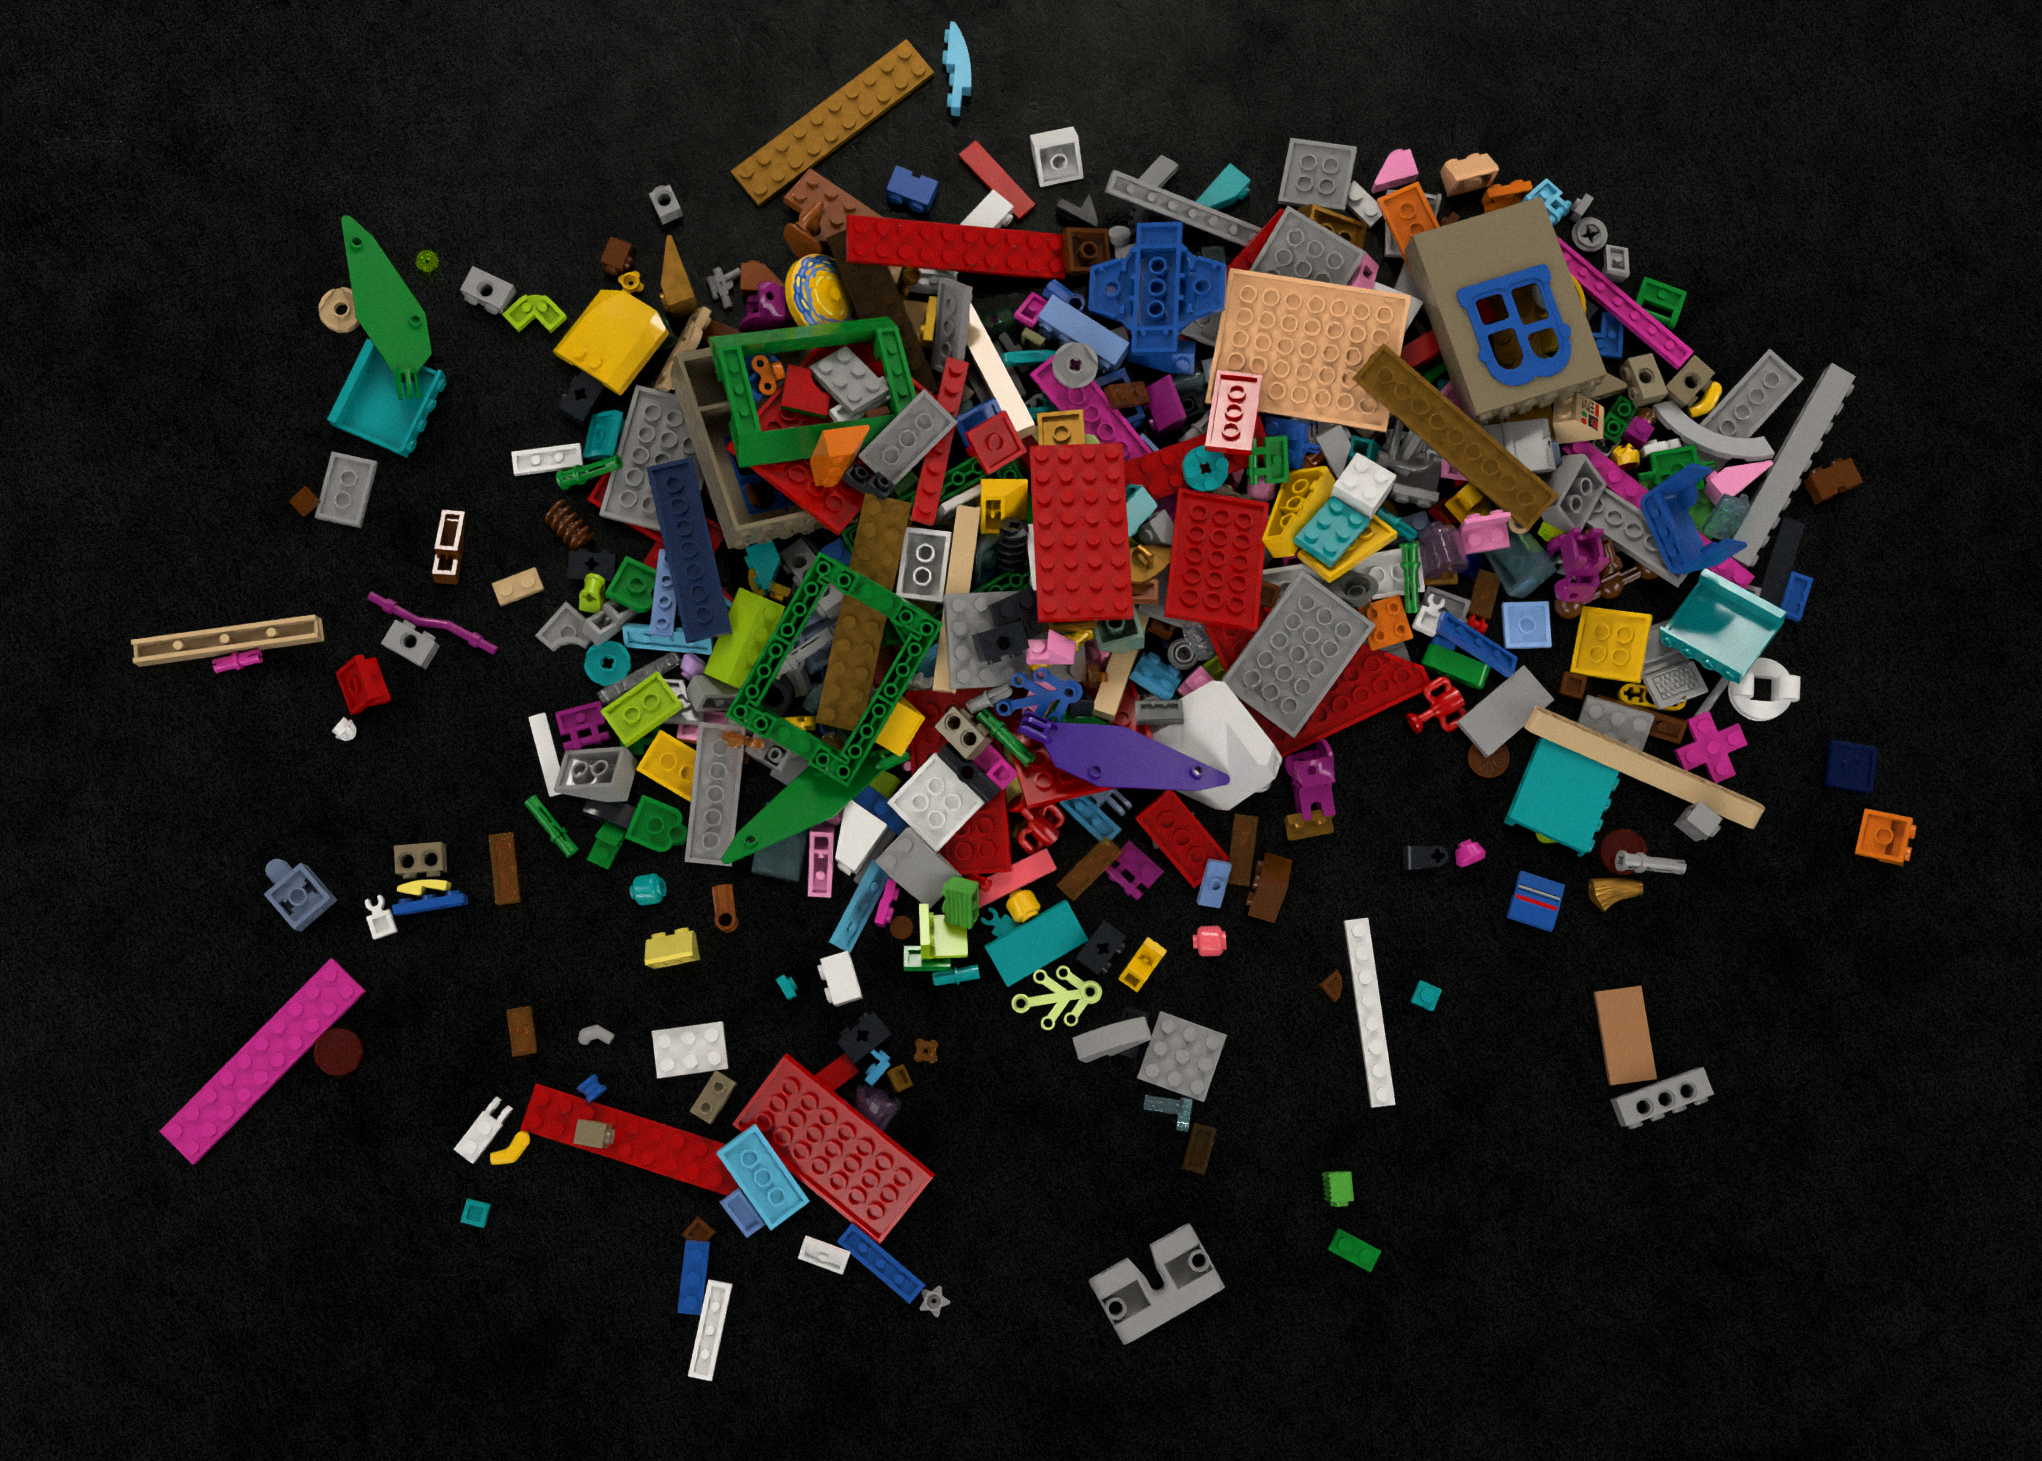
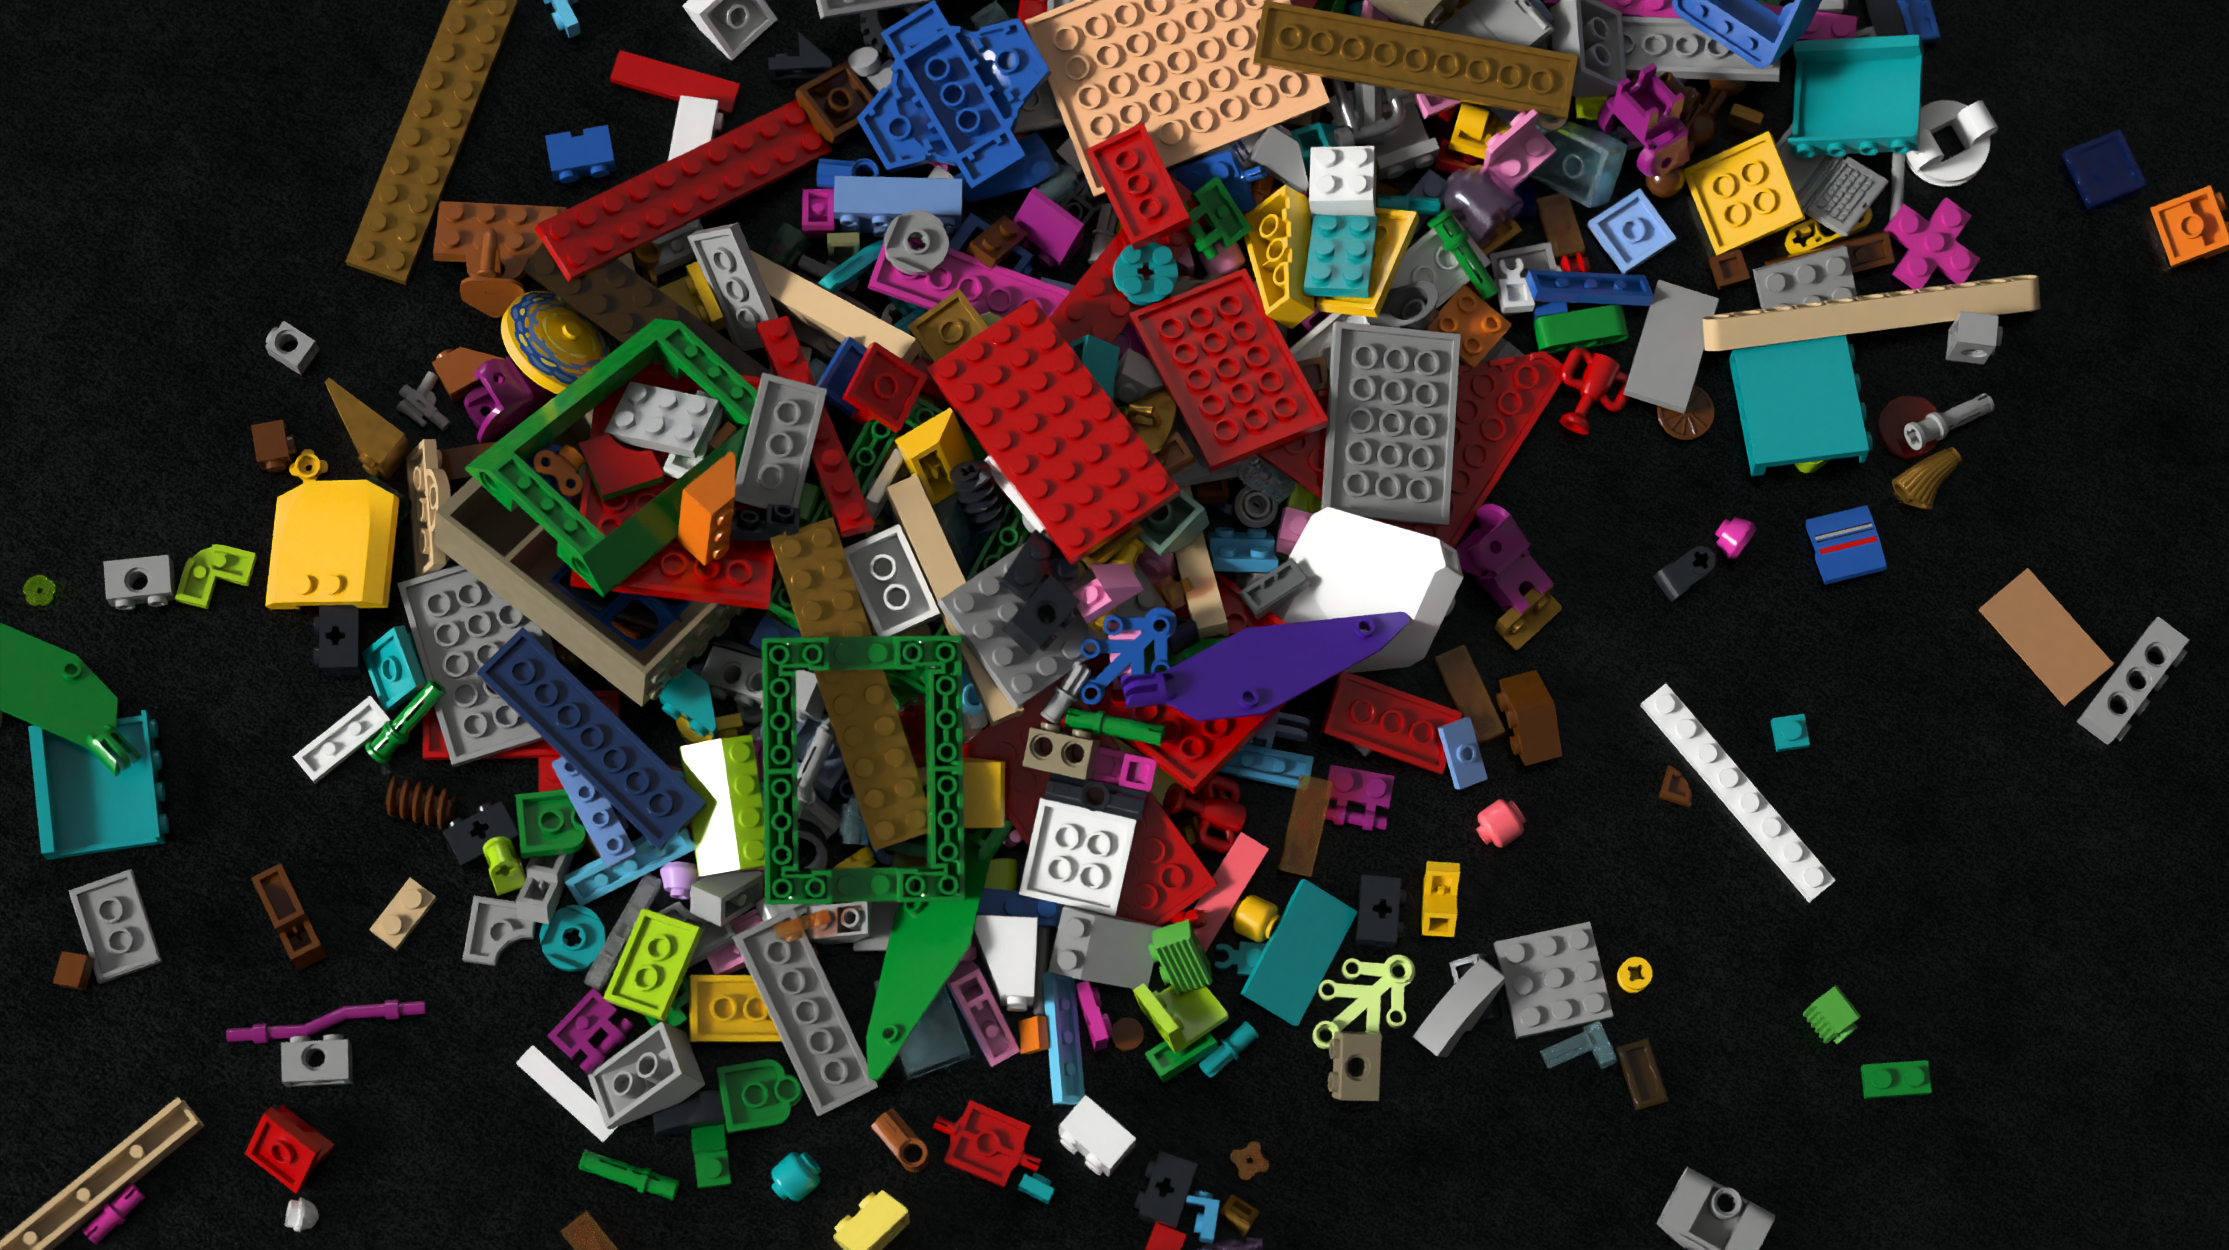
camera: 30 degrees left, 5 degrees down
none -> red plate [933,1100,1042,1188]
none -> orange tile [1018,1016,1049,1054]
none -> dark tan brick [1328,1031,1381,1101]
none -> yellow wheel [1617,957,1652,993]
none -> pearl gold tile [1726,104,1764,134]

